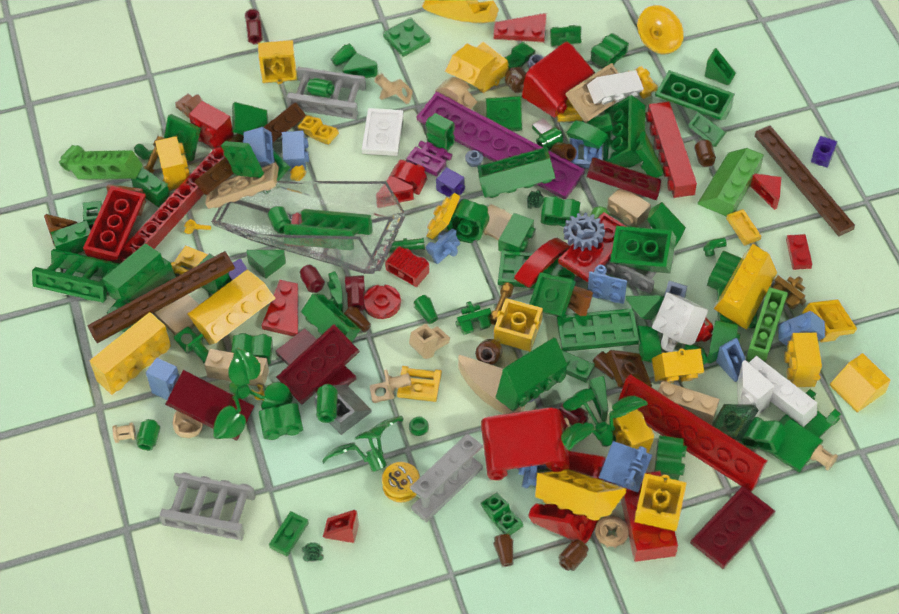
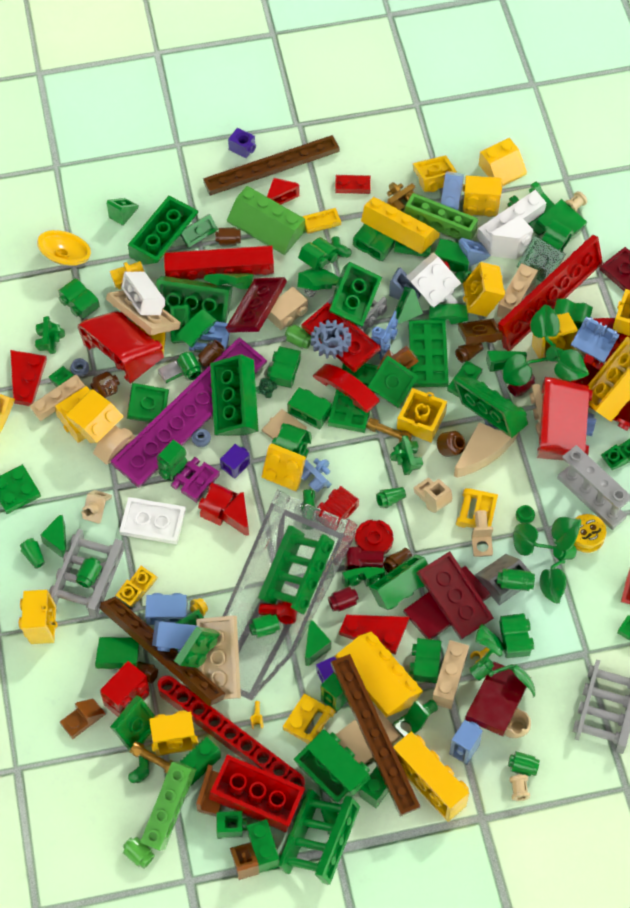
camera: 85 degrees left, 5 degrees up
none -> tan plate [30,375,85,421]
none -> green brick [298,237,339,270]

